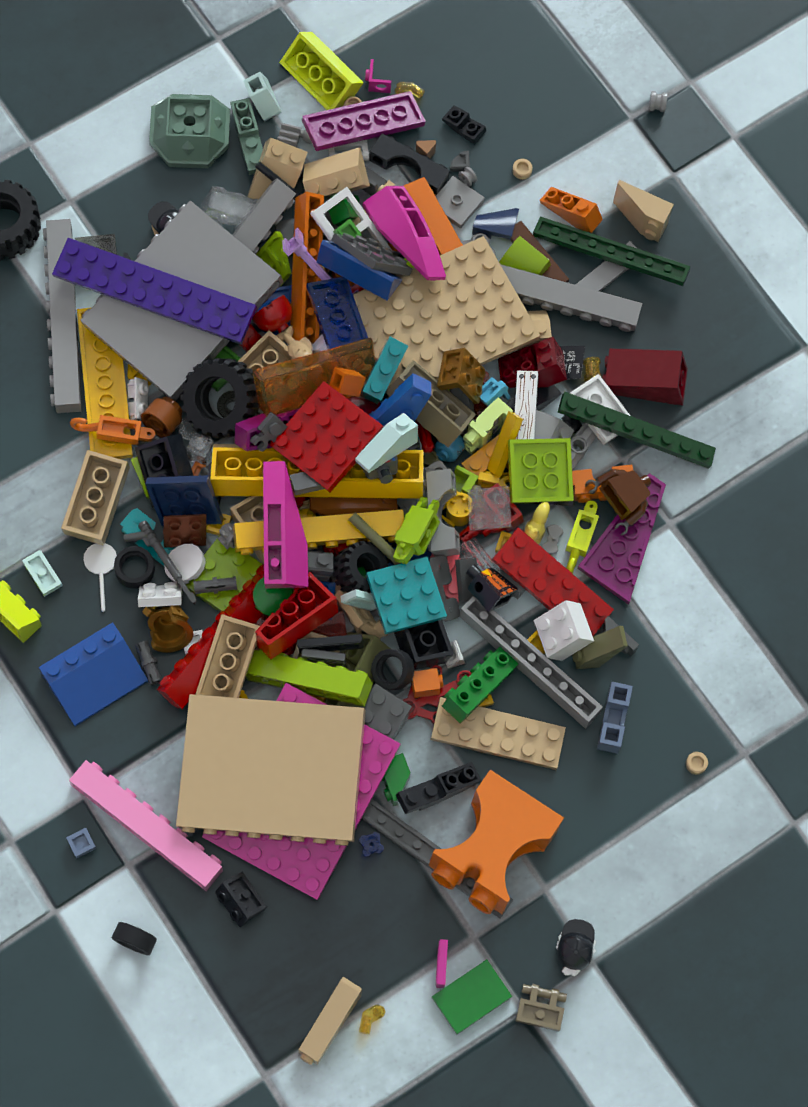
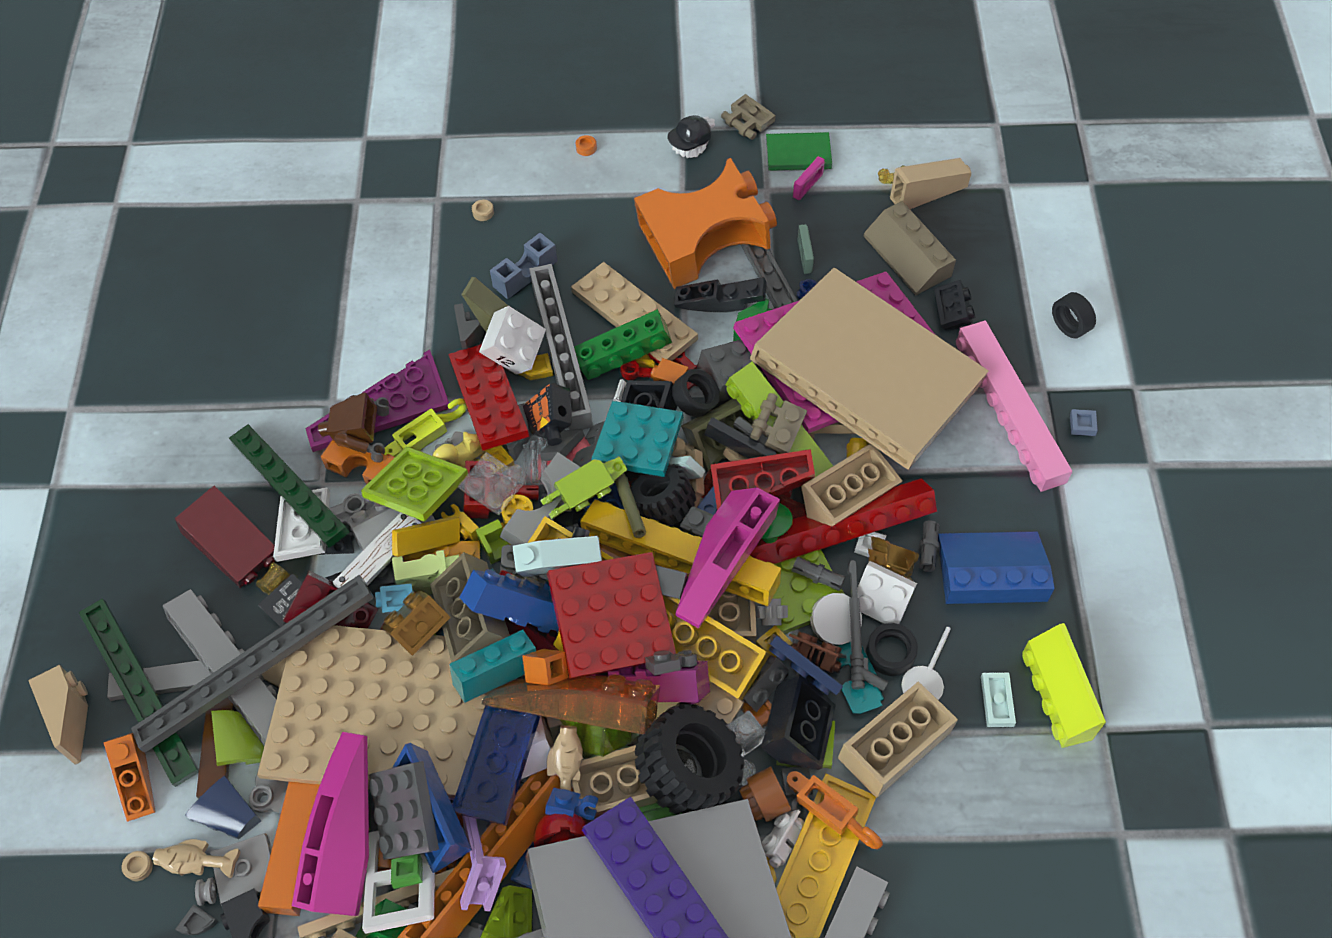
camera: 140 degrees left, 10 degrees down
none -> dark grey plate [131,575,374,752]
none -> tan animal [153,839,241,878]
none -> blue plate [545,788,598,820]
none -> orange tile [575,135,597,156]
none -> dark tan plate [750,393,807,454]
none -> sand green tile [797,224,814,274]
none -> dark tan slope [863,201,956,295]

